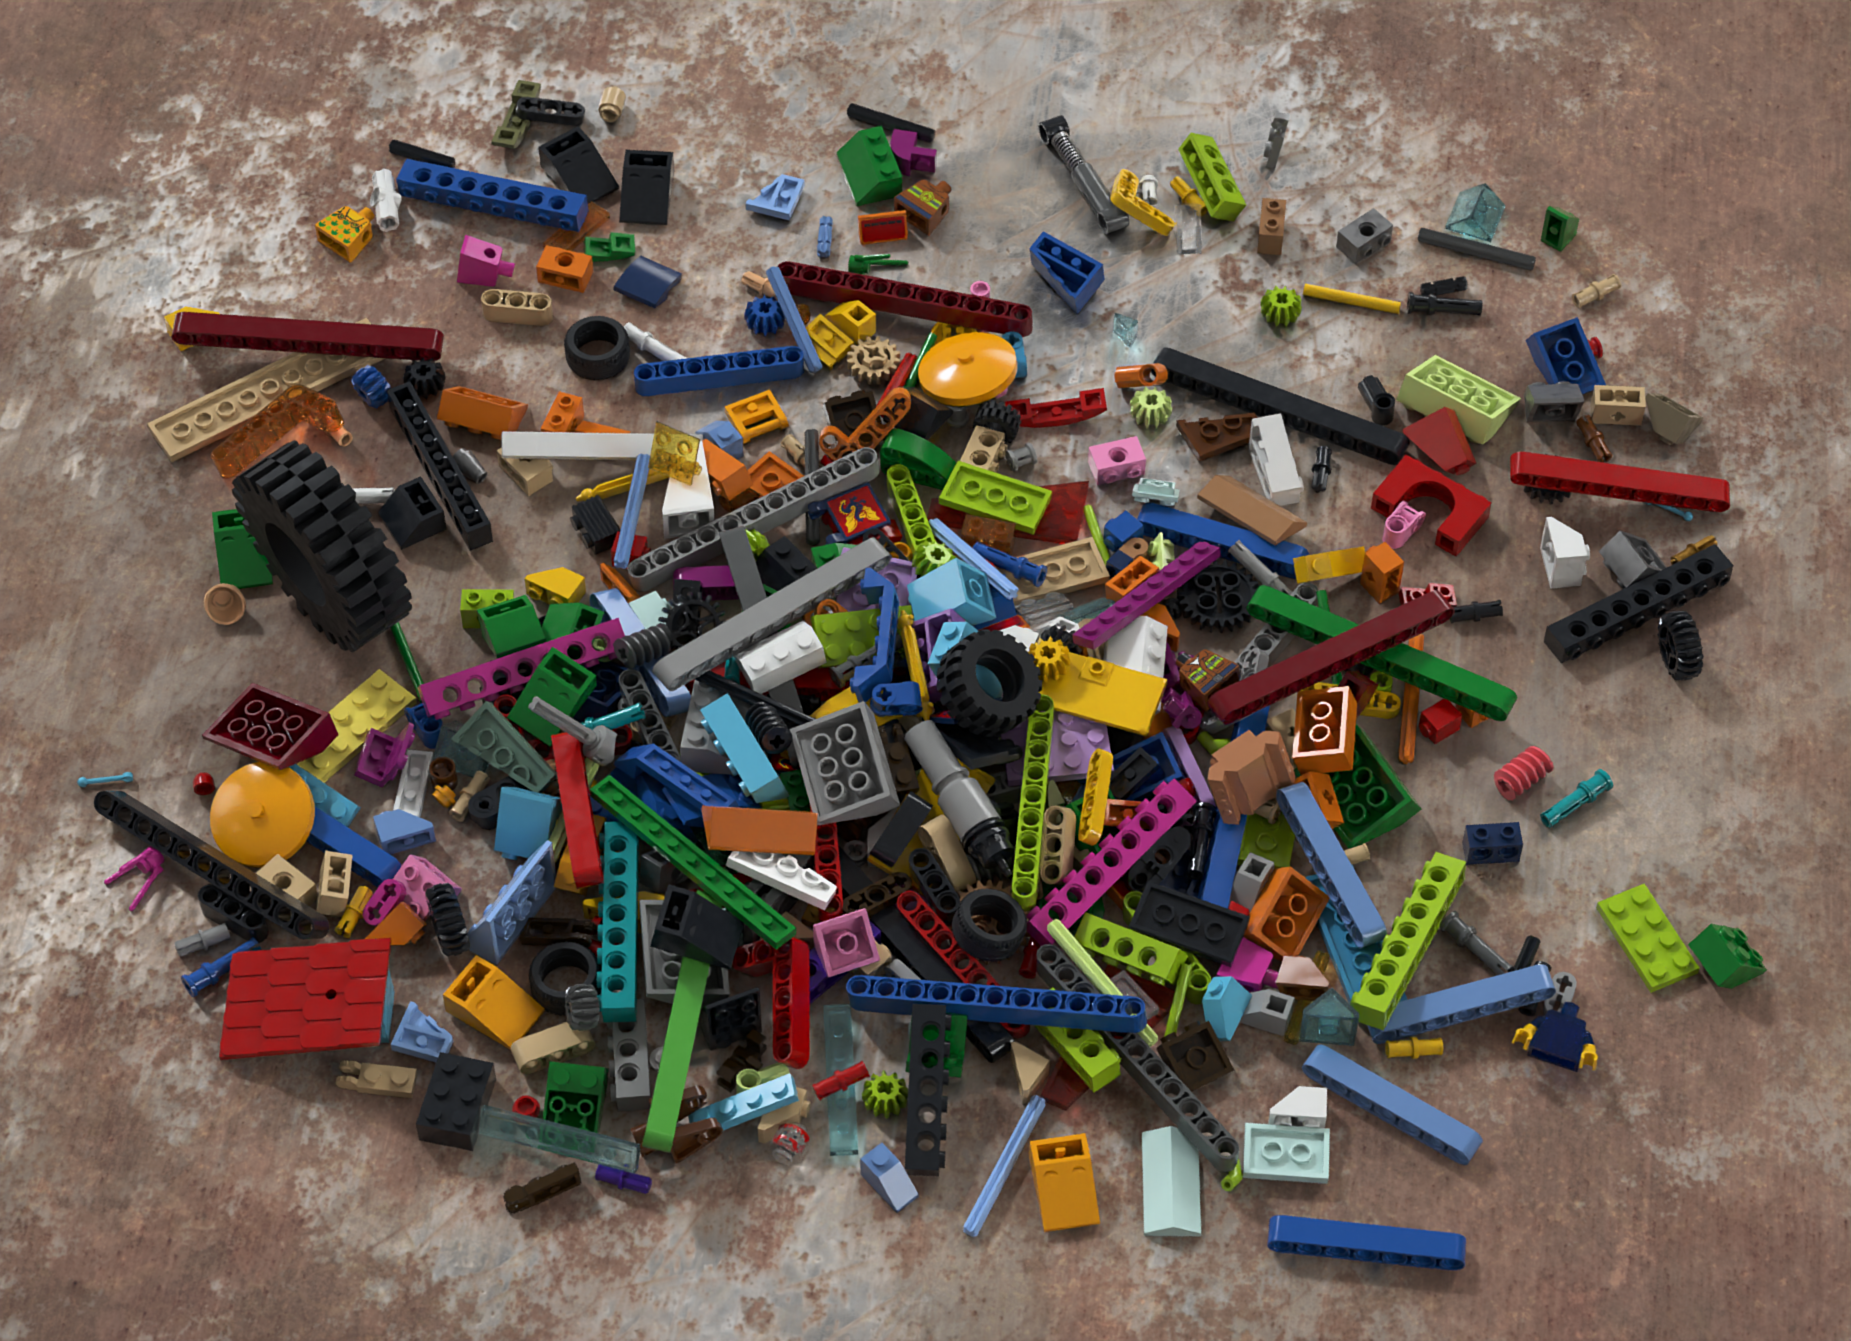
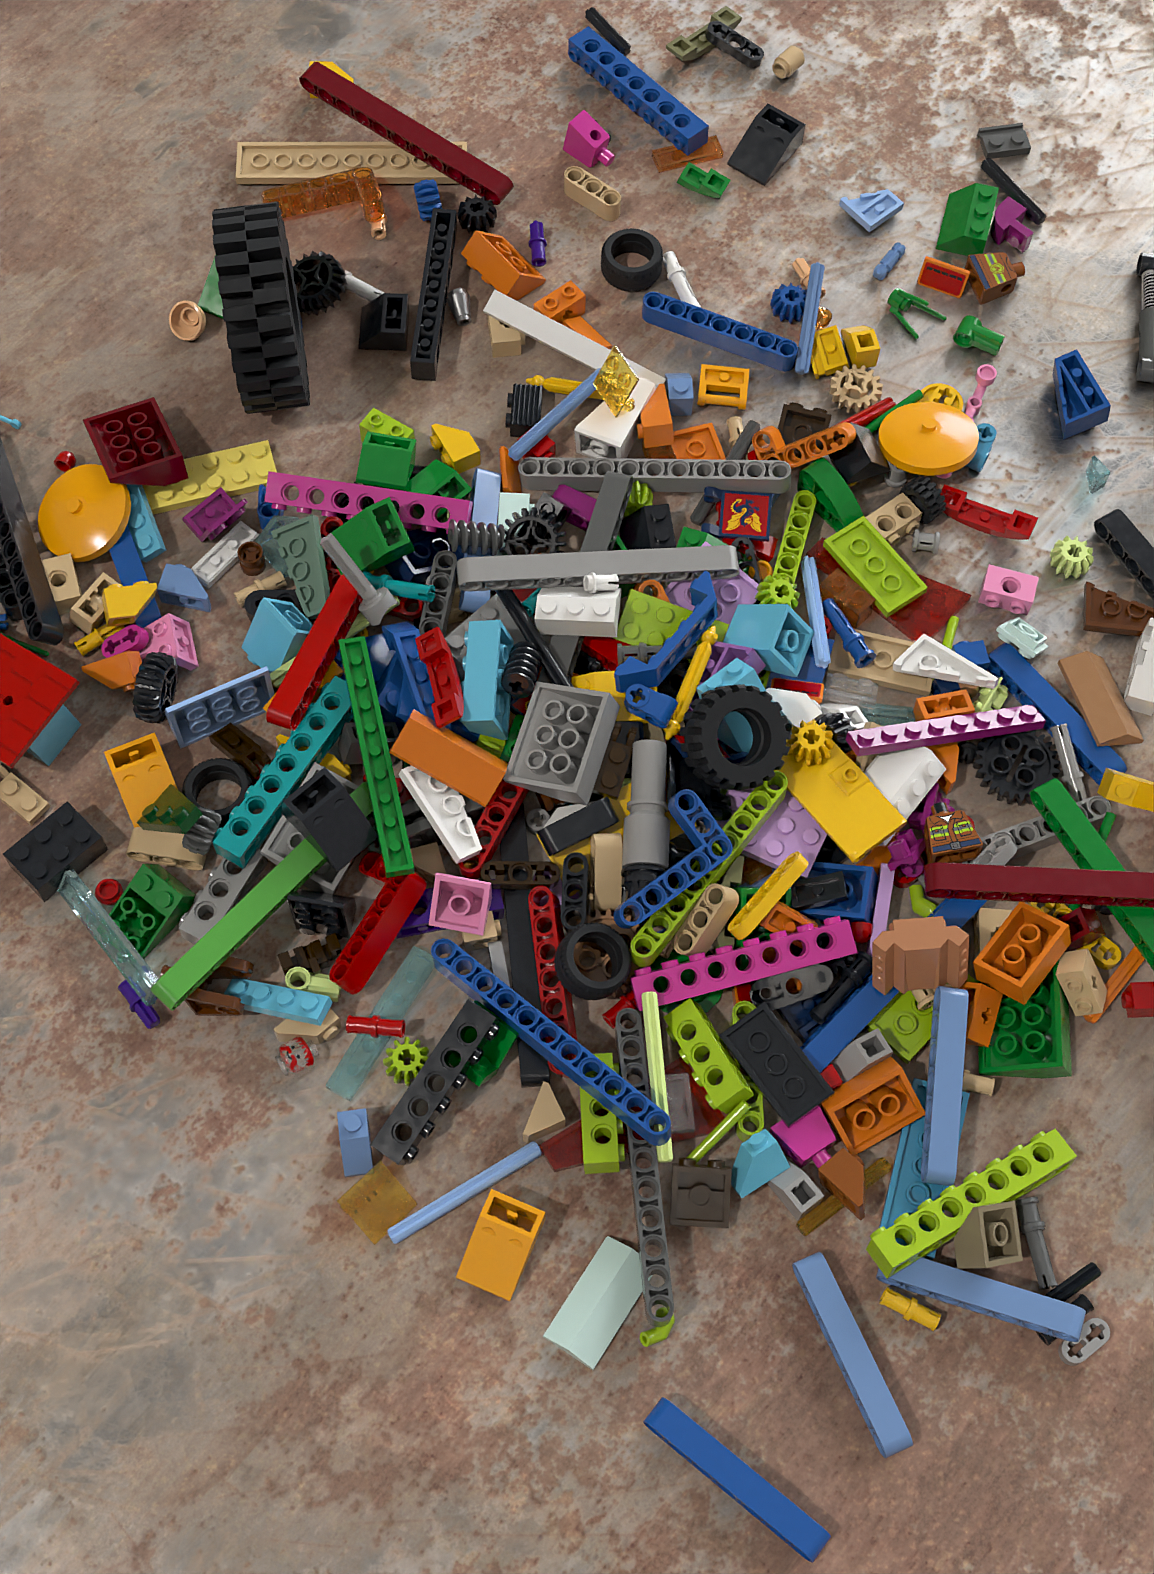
camera: 30 degrees right, 10 degrees up
light orange torso [315,206,375,263] -> none
white piece [370,169,401,232] -> none
green piece [390,622,424,703] -> none
light blue wing [391,1001,453,1062] -> none
light orange plate [432,785,456,809] -> none
dark brown hinge [503,1162,582,1214] -> none
orange brick [536,245,593,293] -> none
black slope [538,126,620,205] -> none
dark blue slope [613,256,682,309] -> none
dark red beam [777,261,1033,337] -> none
orange piece [1114,363,1168,388] -> none
light aqua plate [1243,1123,1330,1184] -> none
white slope [1268,1086,1327,1128] -> none
clear light blue slope [1299,988,1359,1046] -> none
lime bush [1370,671,1393,692] -> none
dark blue brick [1462,822,1523,865] -> none
clear blue torso [1512,1002,1598,1073] -> none
none -> yellow slope [102,581,157,627]
none -> dark green wing [136,784,203,834]
none -> clear yellow hinge [337,1161,418,1245]
none -> red slope [415,627,464,729]
none -> dark purple axle [528,220,547,267]
none -> white pin [583,572,619,594]
none -> blue beam [614,789,732,929]
none -> white wing [893,634,999,689]
none -> green piece [953,315,1005,356]
none -> dark tan slope [954,1201,1023,1269]
none -> dark grey plate [977,123,1031,159]
none -> tan brick [1056,949,1108,1016]

